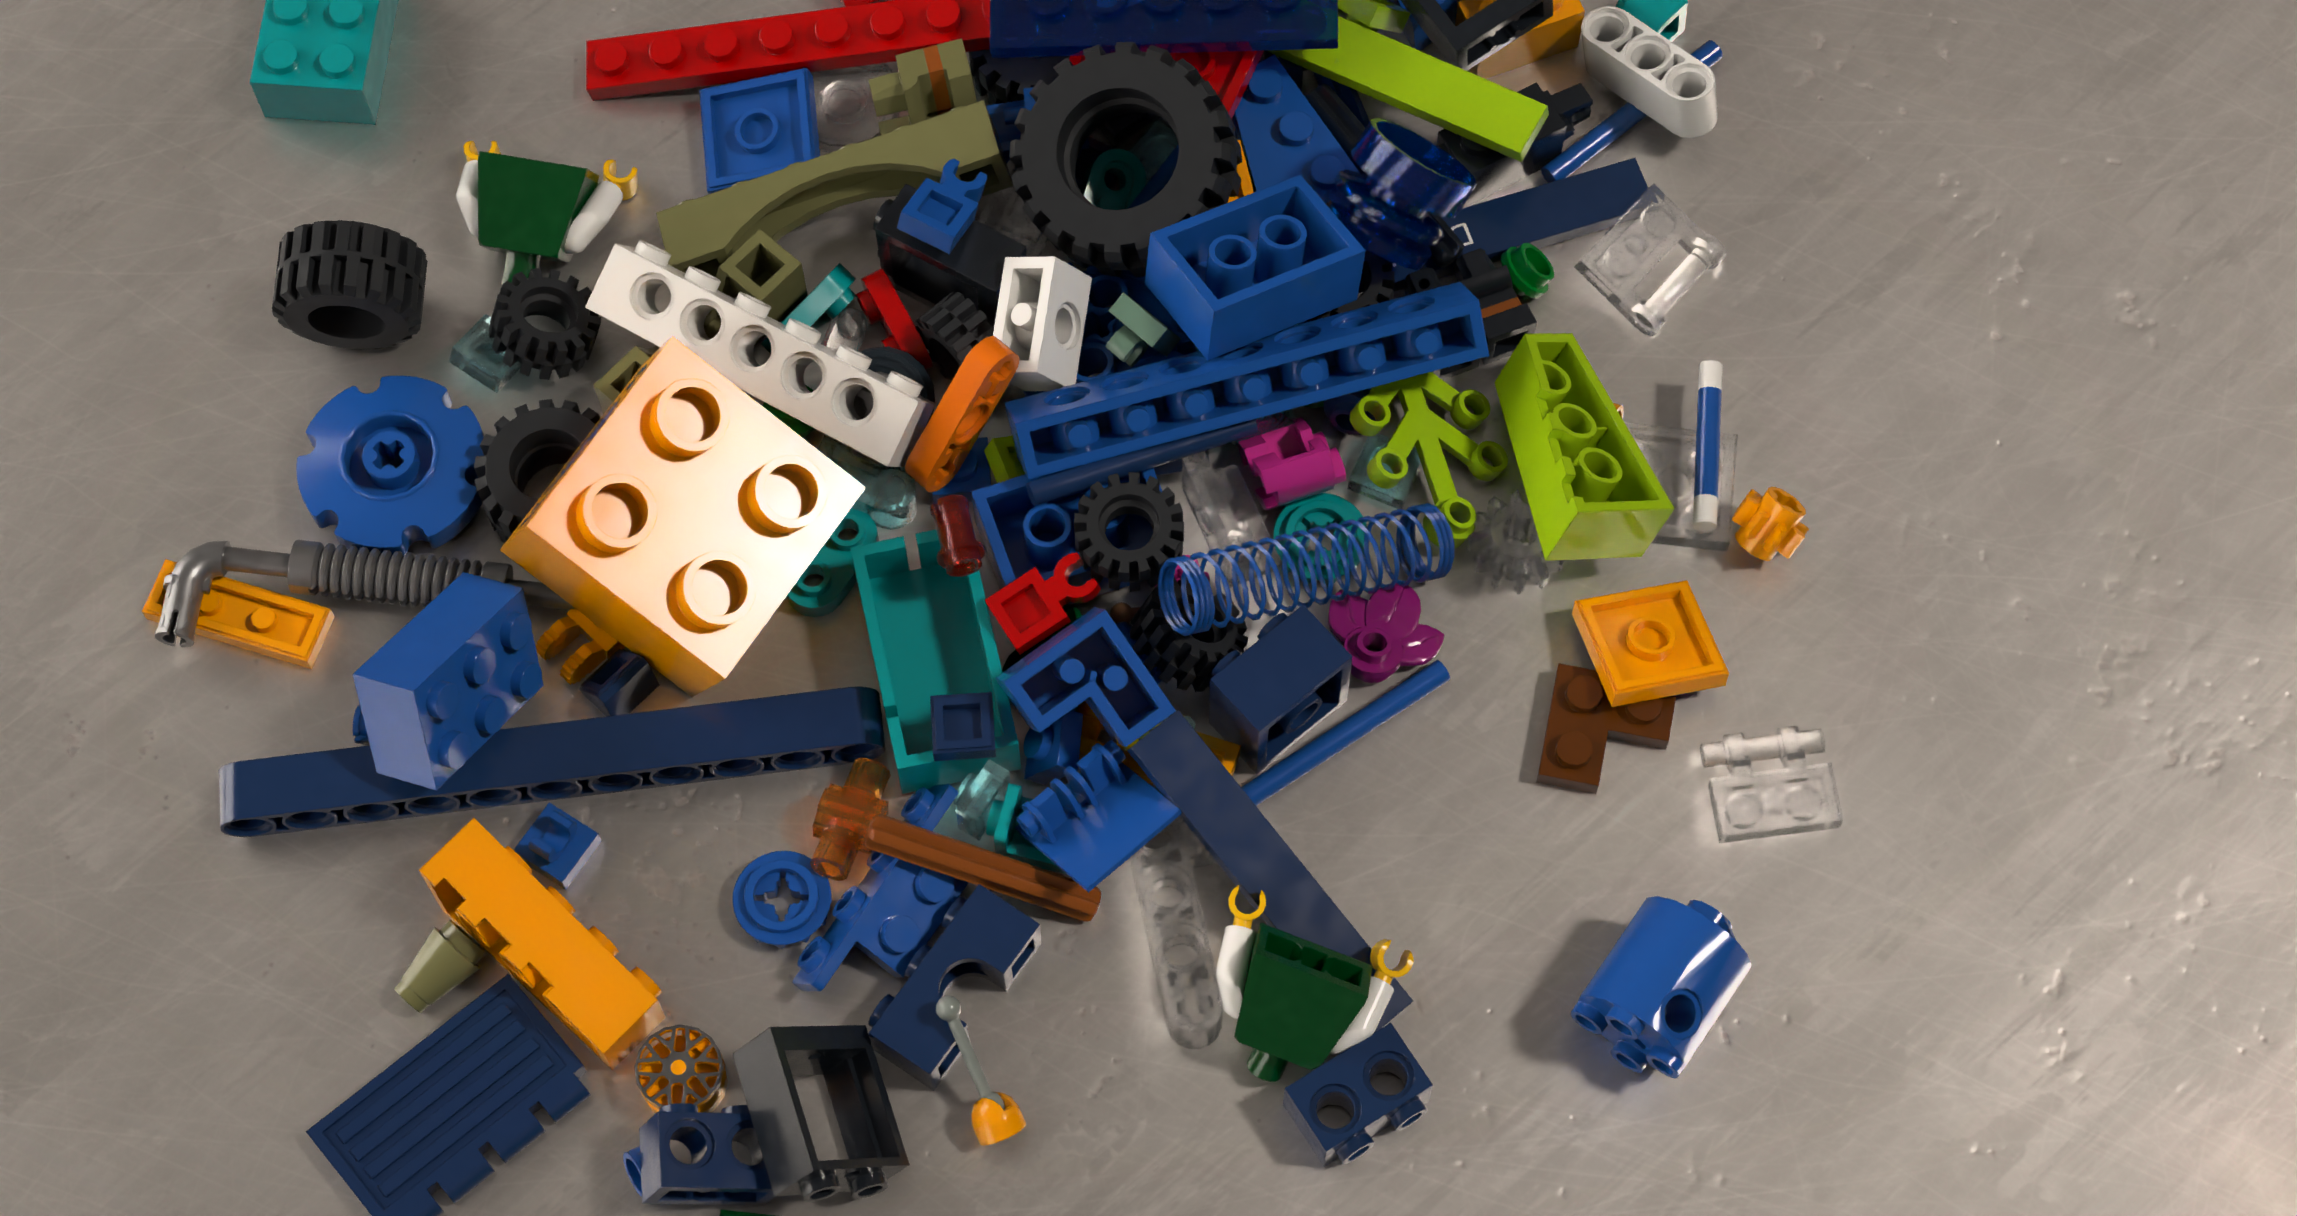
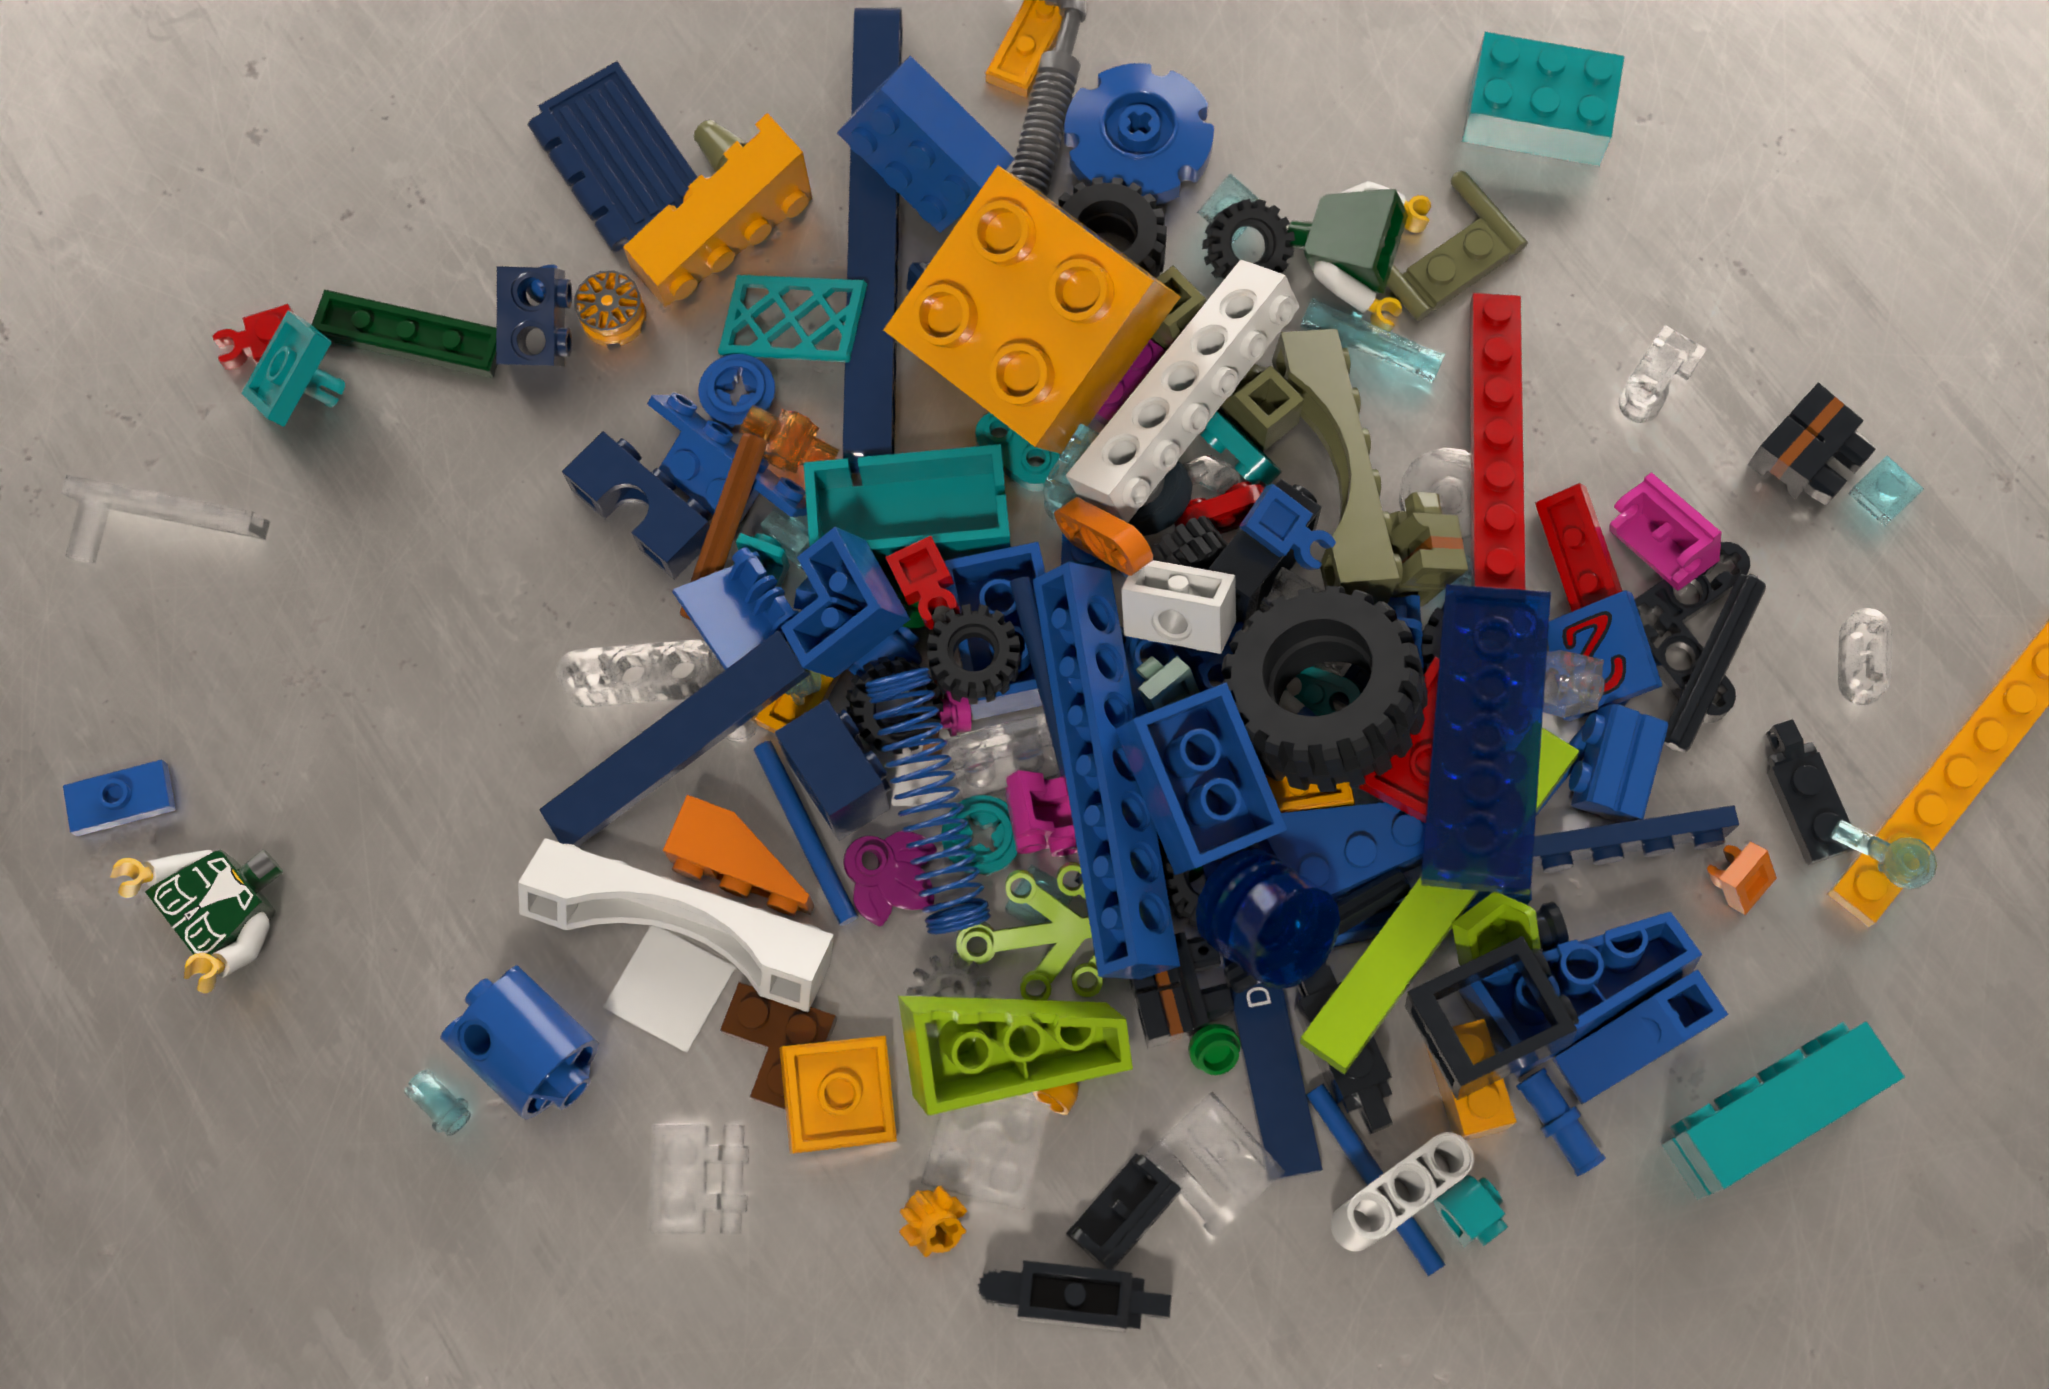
camera: 100 degrees right, 5 degrees up
black tyre [272,220,428,349] -> none
blue tile [514,802,602,890] -> none
blue tile [699,68,820,194] -> none
black window [732,1025,910,1202] -> none
clear red pin [930,495,985,577] -> none
dark blue tile [930,692,996,761] -> none
hinge [936,996,1026,1146] -> none
dark green torso [1216,885,1414,1082] -> none
dark blue brick [1283,1023,1433,1167] -> none
blue bar [1693,360,1723,531] -> none
none -> clear light blue pin [404,1069,471,1136]
none -> white arch [518,838,834,1012]
none -> white sticker [603,925,736,1053]
none -> orange slope [663,795,814,917]
none -> teal window [718,275,867,363]
none -> black hinge [977,1260,1172,1332]
none -> black hinge [1066,1153,1182,1270]
none -> clear light blue pin [1300,298,1446,383]
none -> olive plate [1387,171,1528,322]

